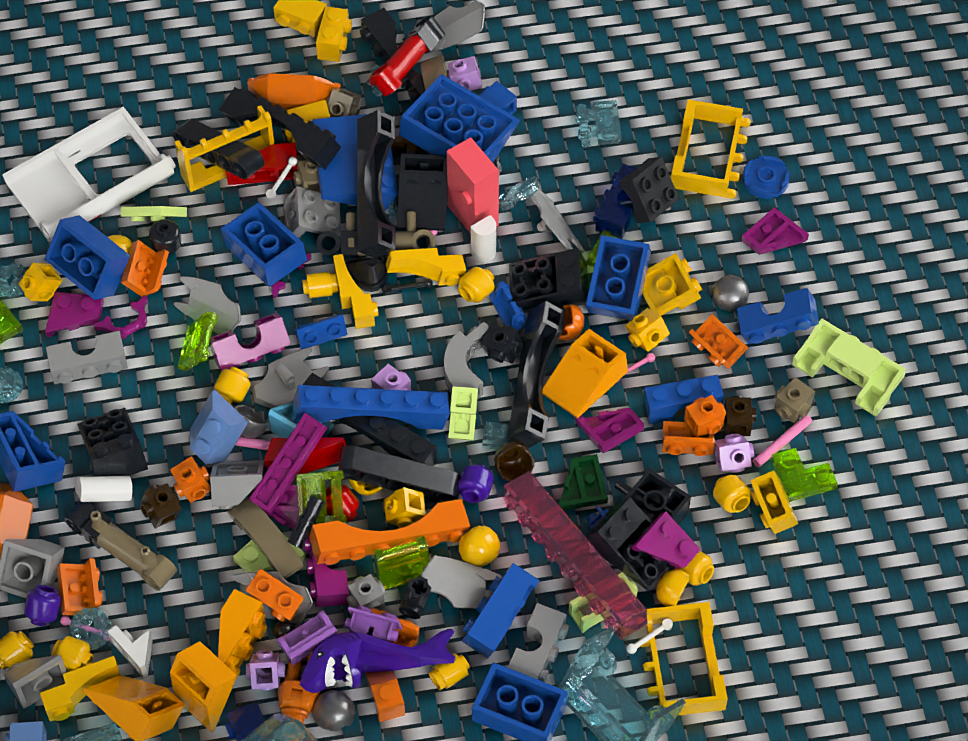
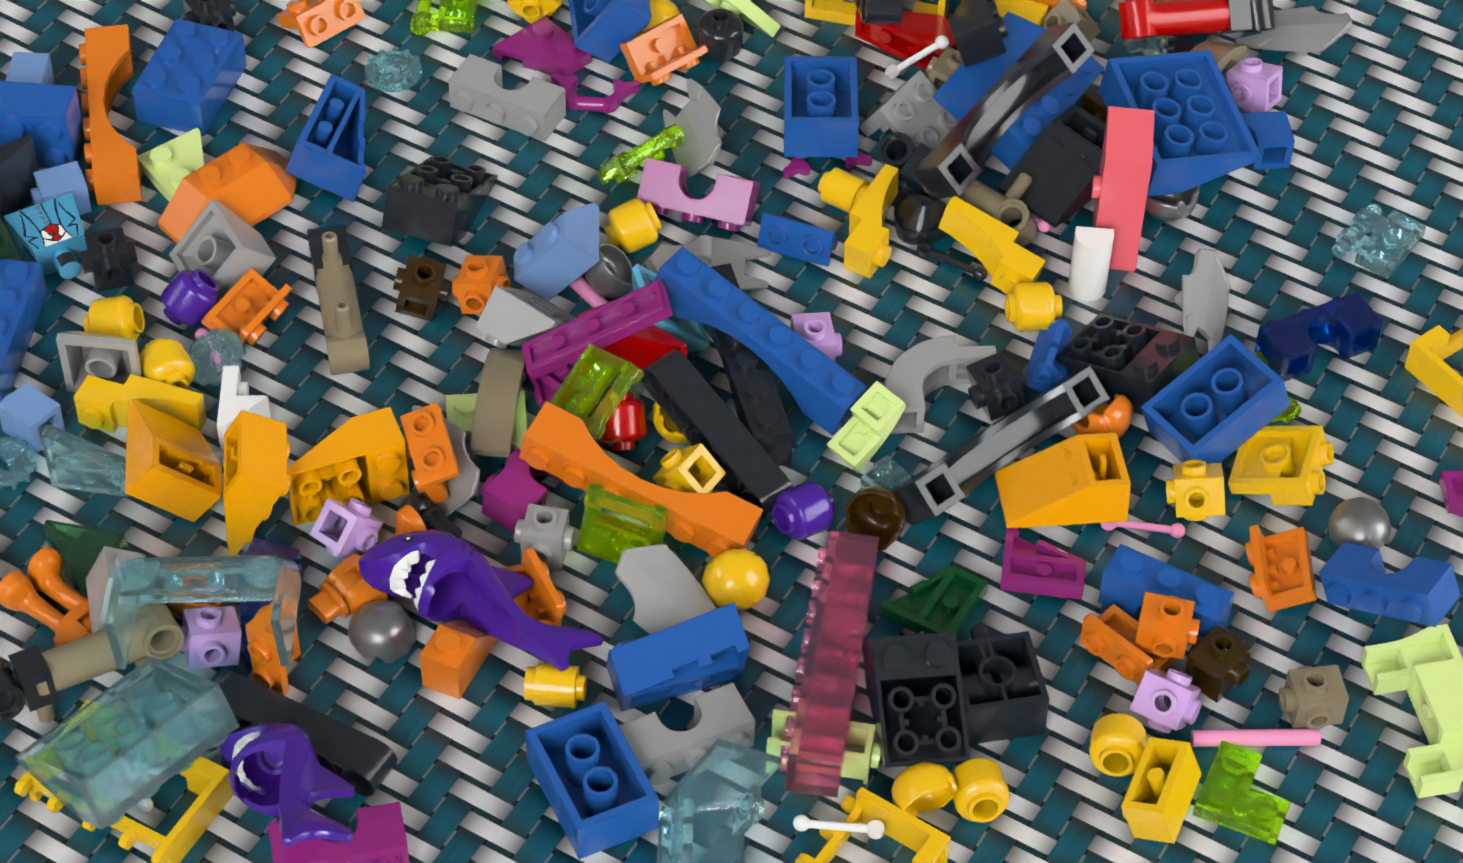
camera: 40 degrees right, 10 degrees down
white brick [75,476,132,502] -> none
medium lavender hinge [277,610,337,666] -> none
black pin [287,495,326,549] -> none
medium lavender hinge [345,606,402,642] -> none
black piece [399,576,432,619] -> none
clear light blue tile [499,176,540,210] -> none
black brick [619,157,679,223] -> none
magenta wing [631,512,701,569] -> none

